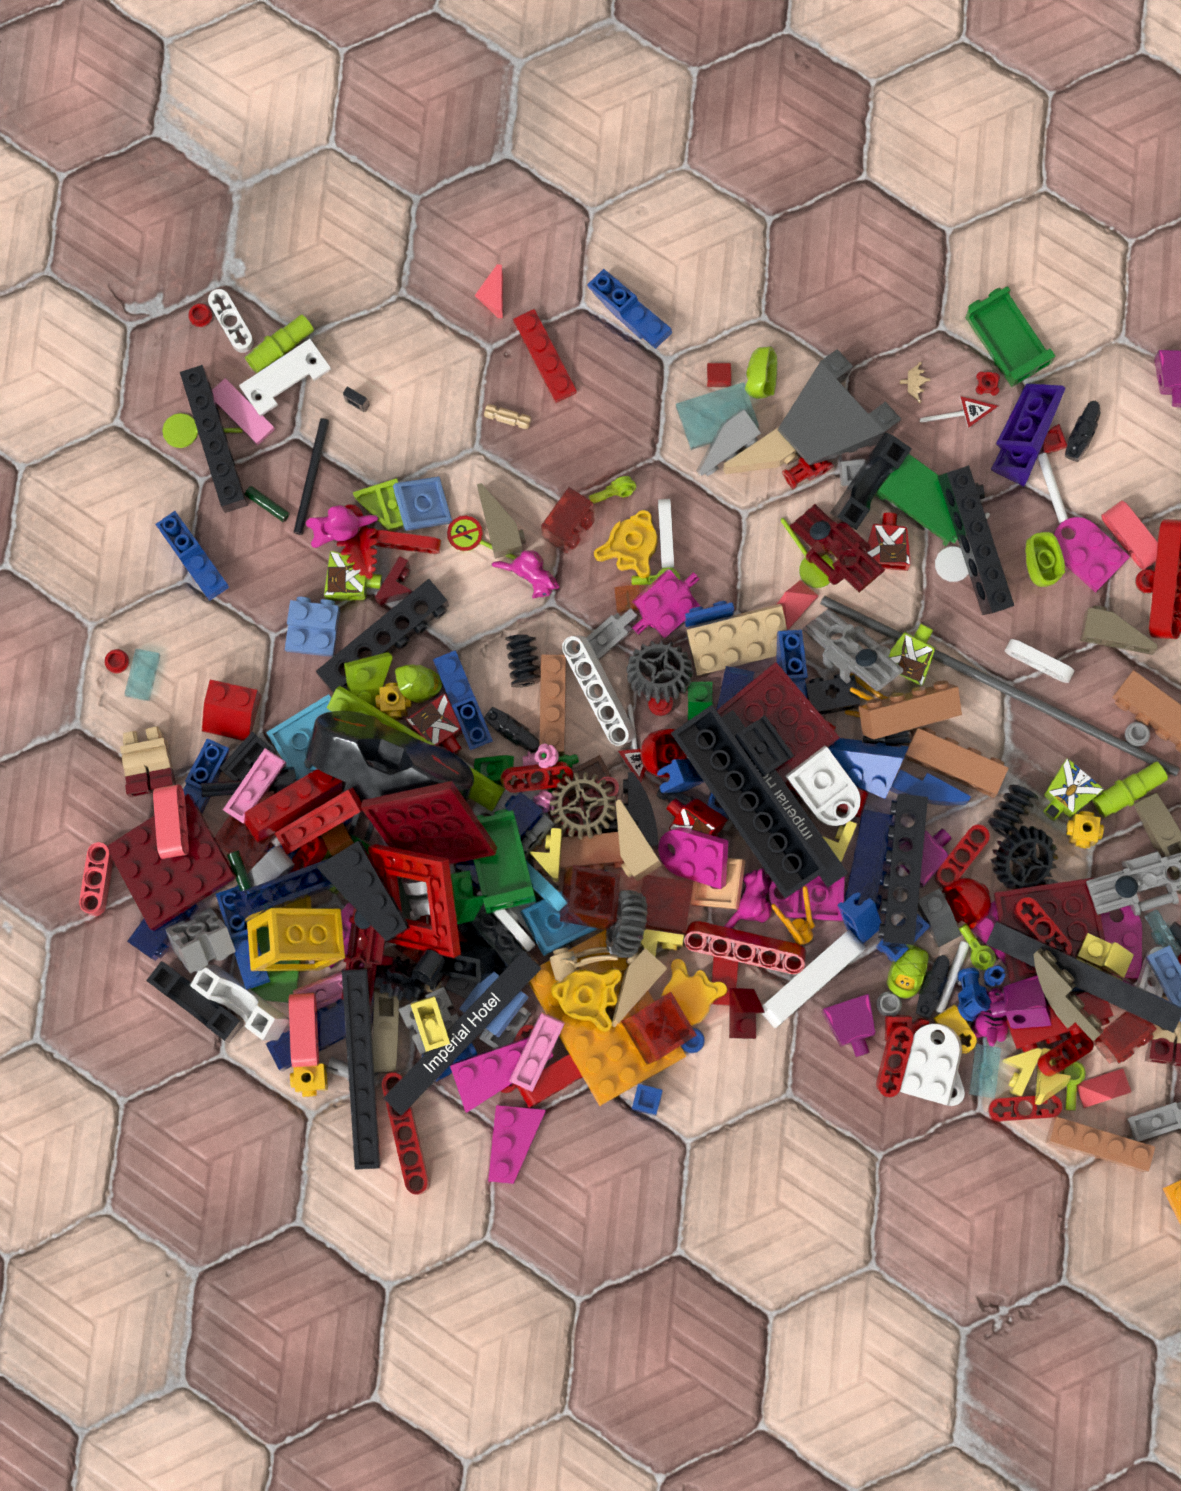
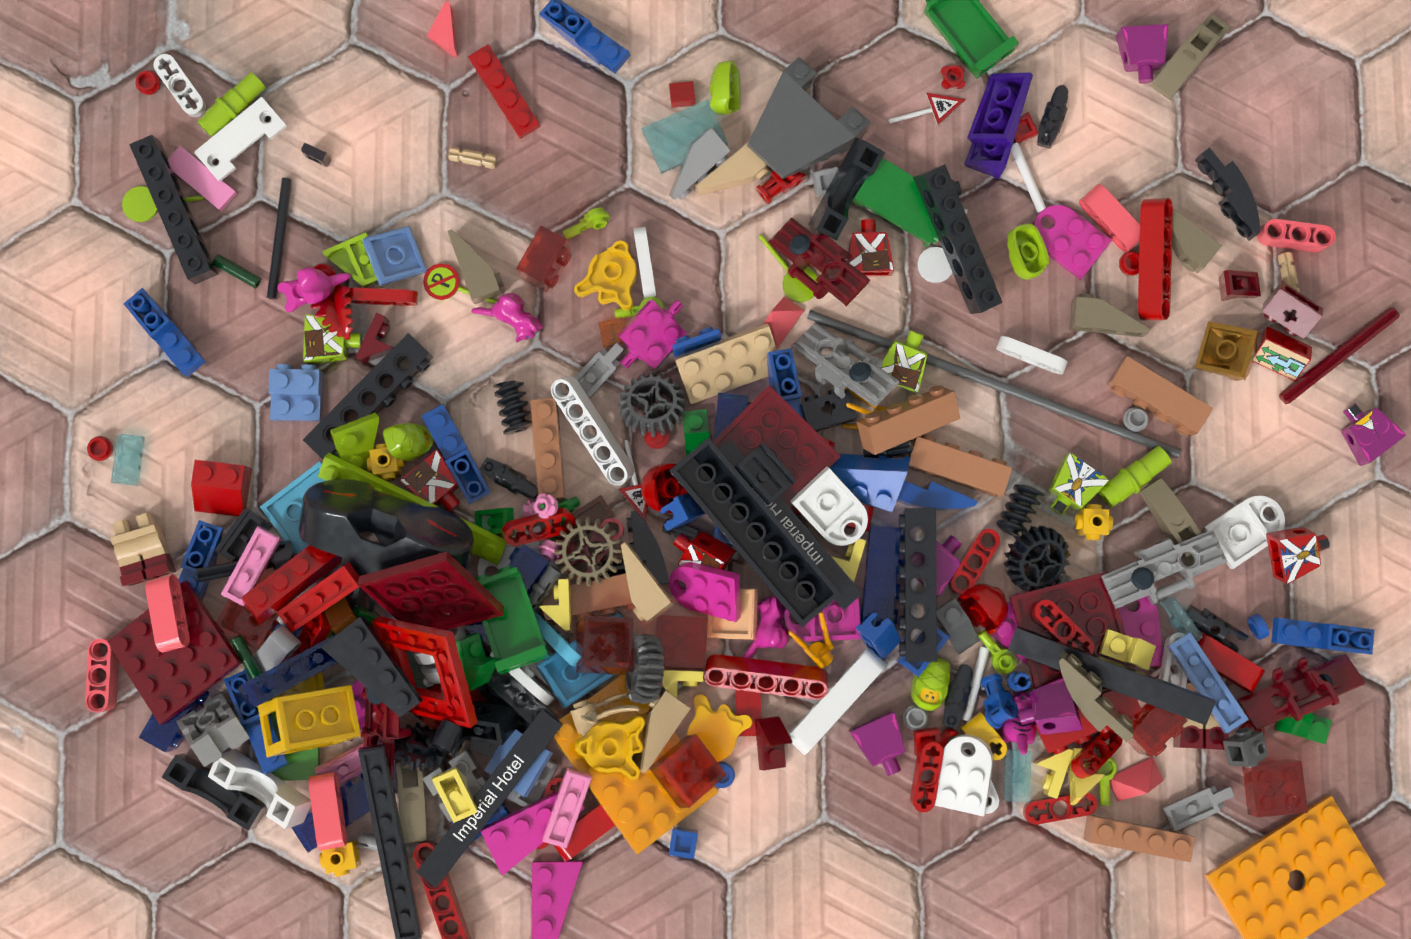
camera: 15 degrees left, 5 degrees up
tan piece [900,362,931,403] -> none

